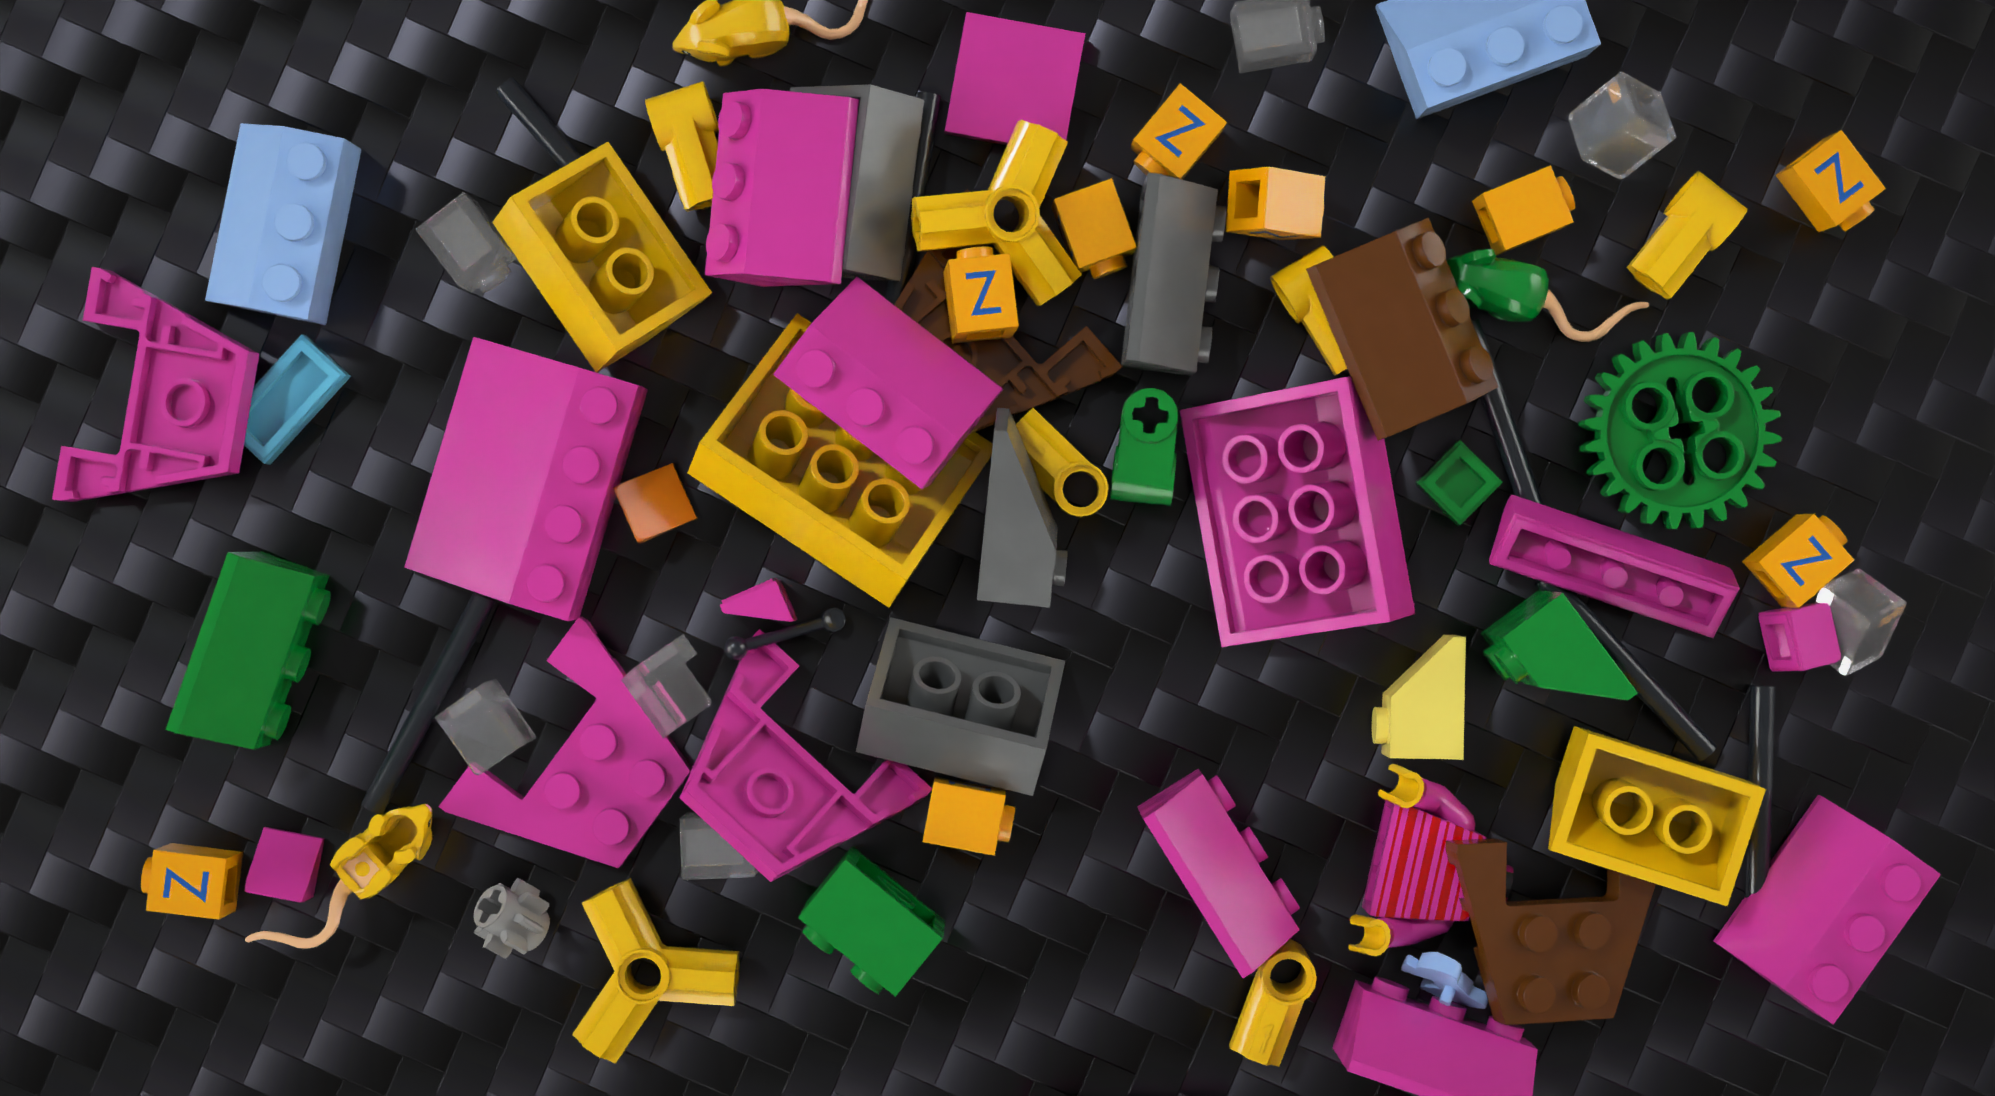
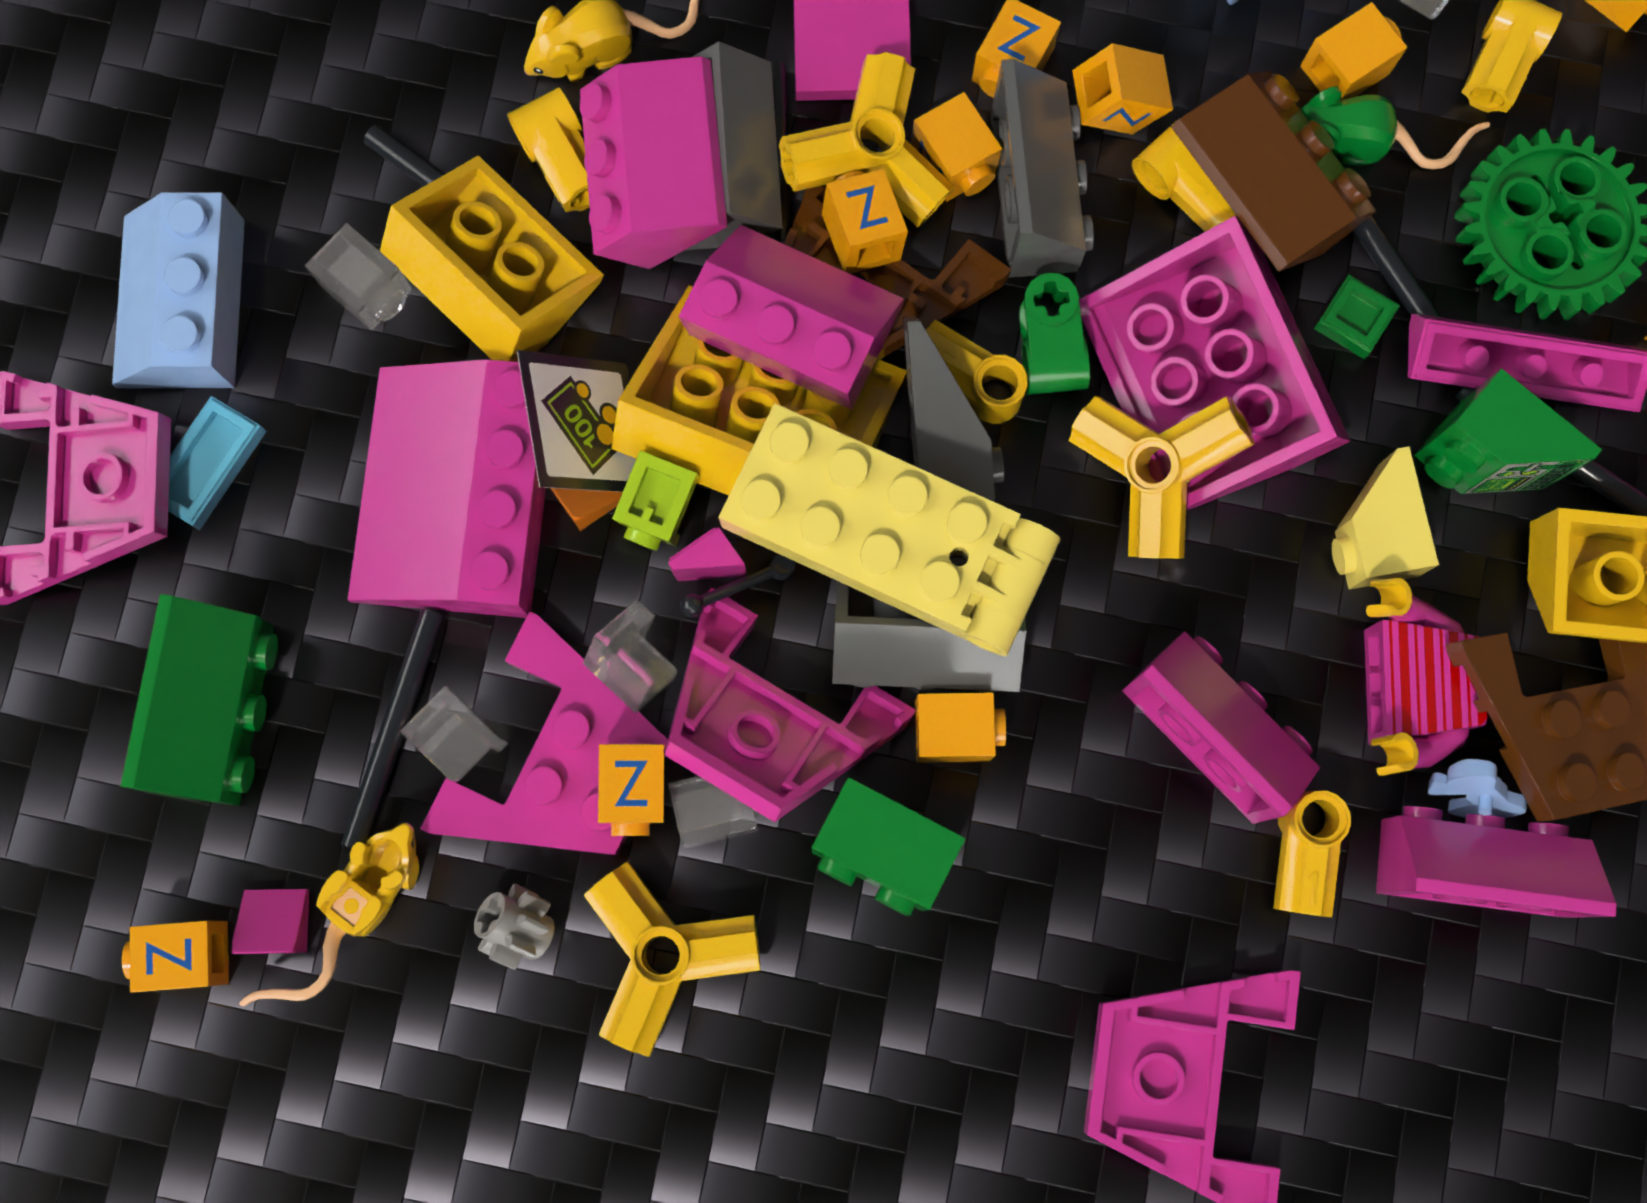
camera: 10 degrees left, 10 degrees down
none -> sticker [517,350,636,492]
none -> light orange brick [598,744,664,836]
none -> lime bracket [612,450,700,551]
none -> light yellow hinge [719,403,1060,656]
none -> yellow piece [1068,396,1256,559]

